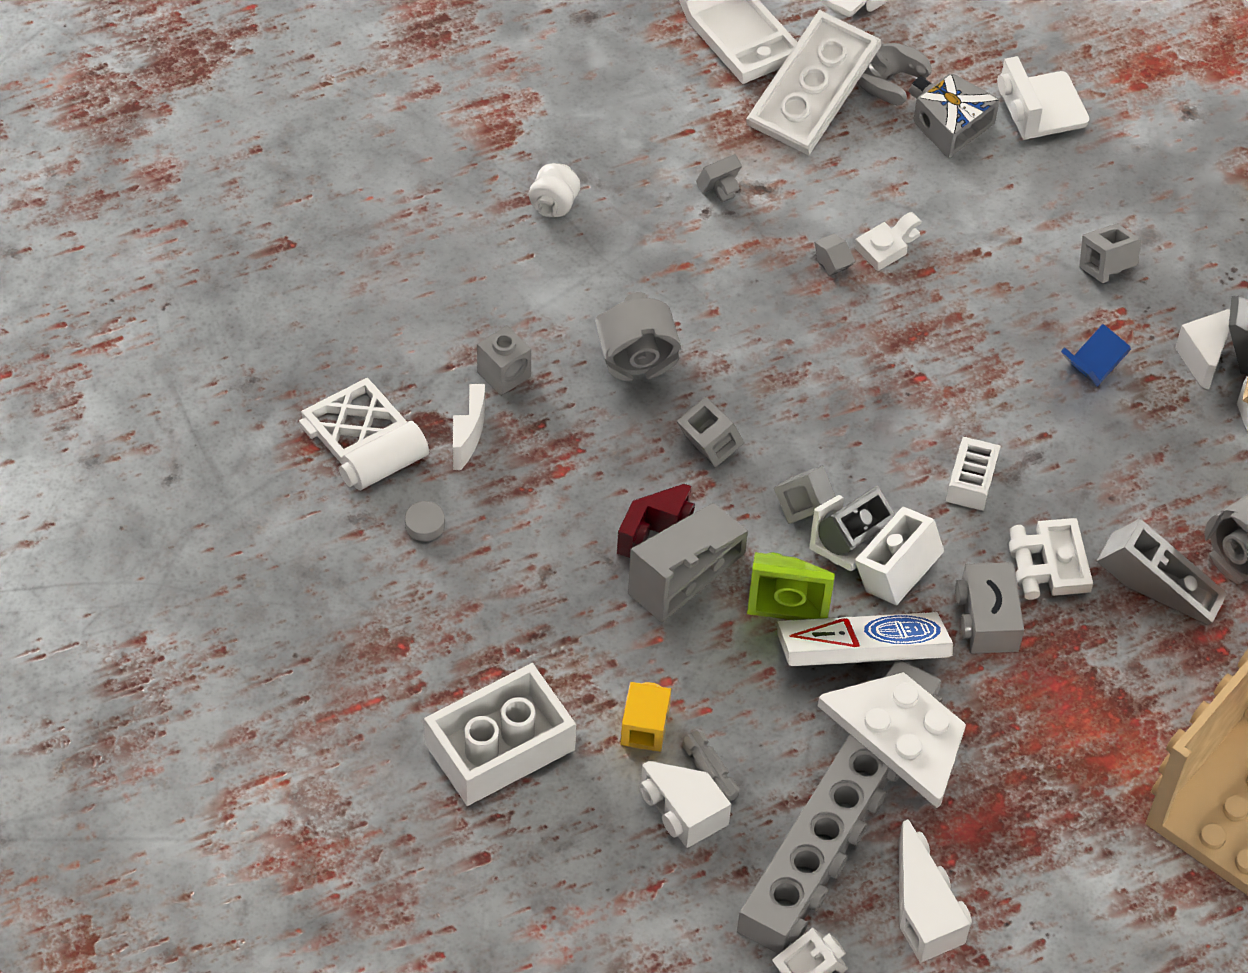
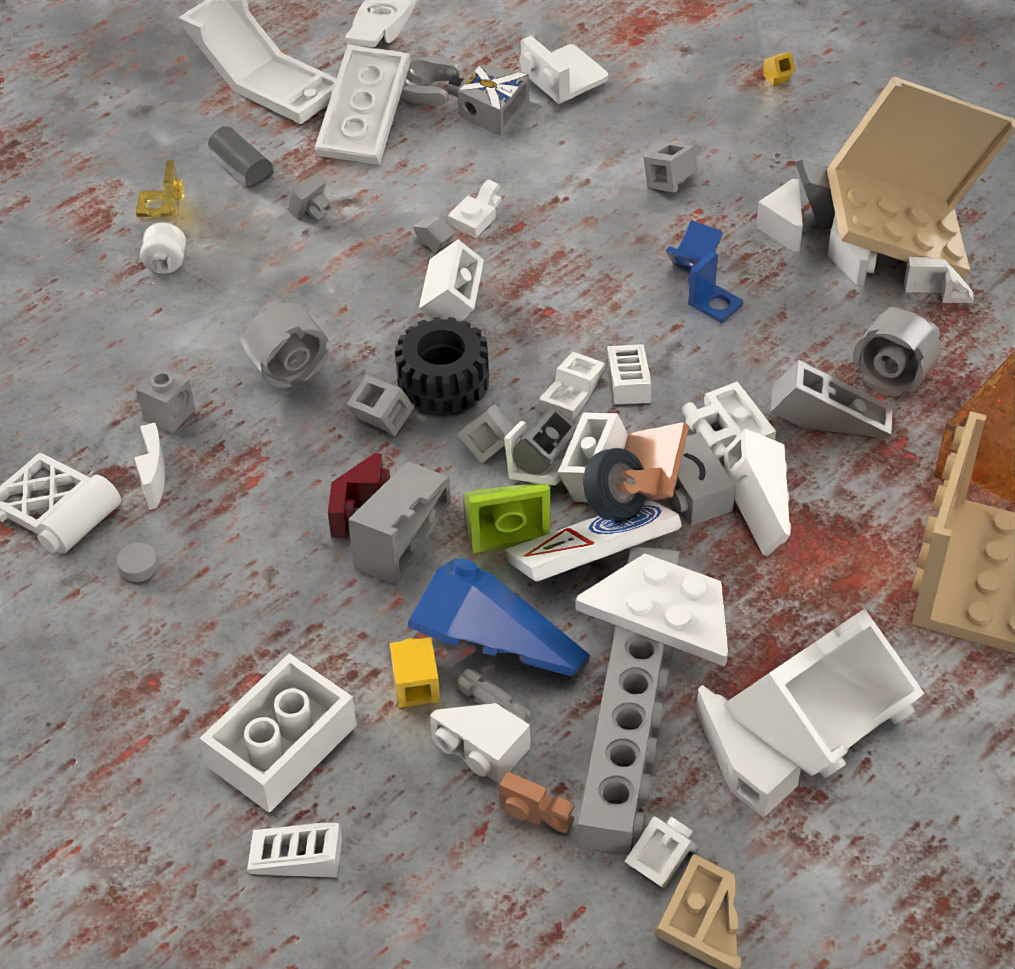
camera: 15 degrees left, 5 degrees down
none -> clear yellow bracket [136,160,184,217]
none -> dark grey brick [208,126,274,188]
none -> white slope [247,823,342,878]
none -> black tyre [395,317,489,415]
none -> blue wedge [407,558,590,676]
none -> white brick [419,239,484,321]
none -> nougat plate [499,771,575,833]
none -> white slope [538,352,606,422]
none -> plate [583,422,689,521]
none -> blue bracket [688,251,743,323]
none -> white windscreen [723,609,925,778]
none -> white slope [724,429,791,556]

